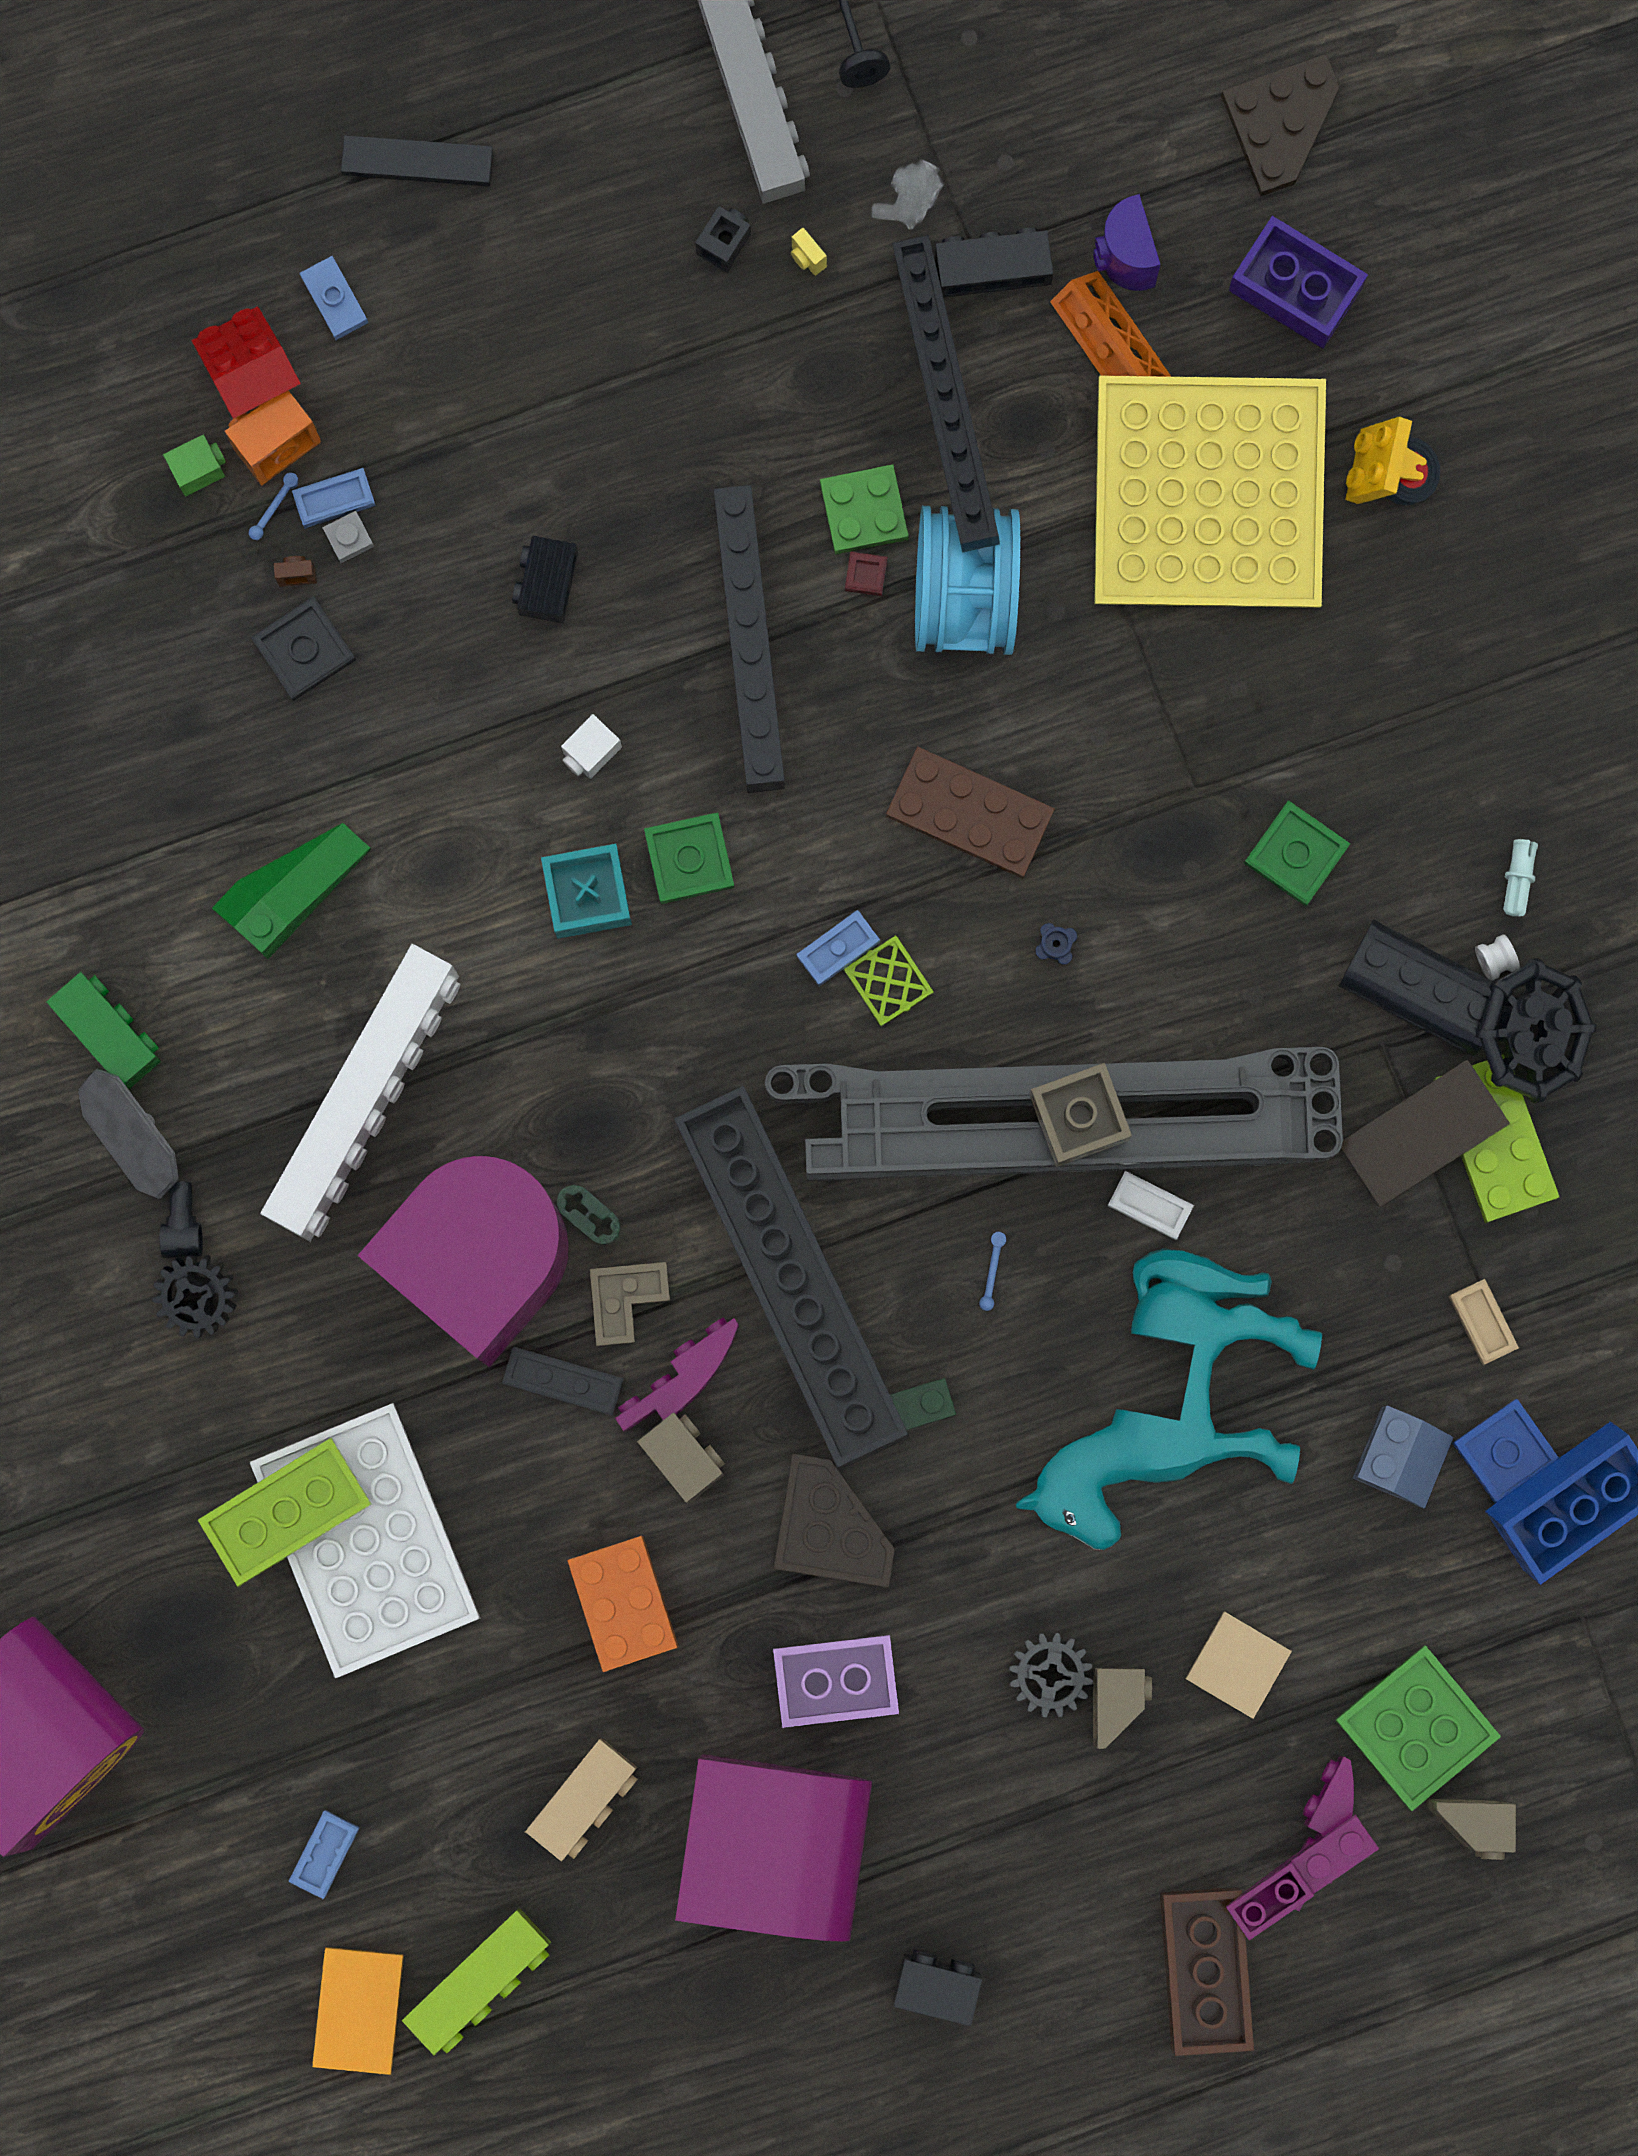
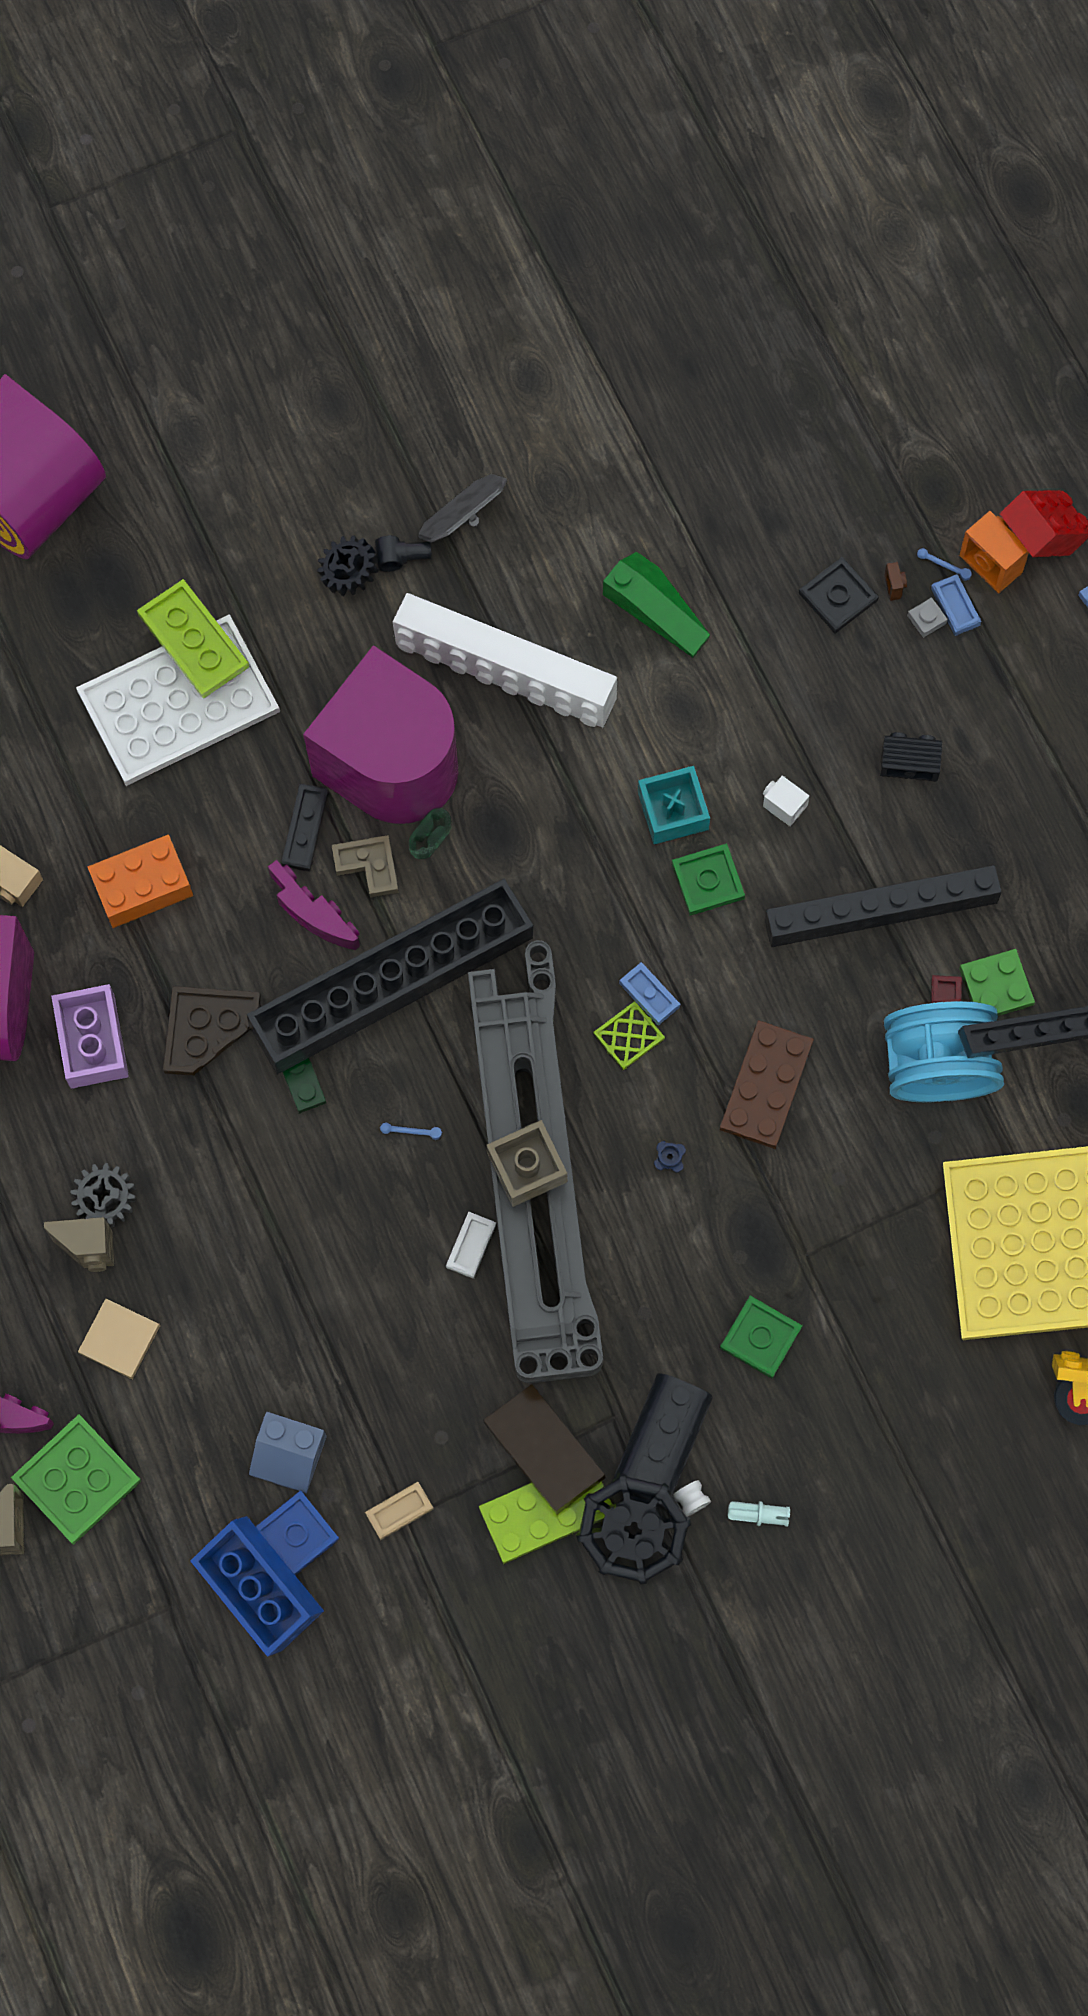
camera: 85 degrees right, 10 degrees down
green brick [46,972,161,1090] -> none
bright green brick [163,434,226,497] -> none
dark tan brick [637,1412,725,1504] -> none
teal animal [1016,1248,1322,1550] -> none

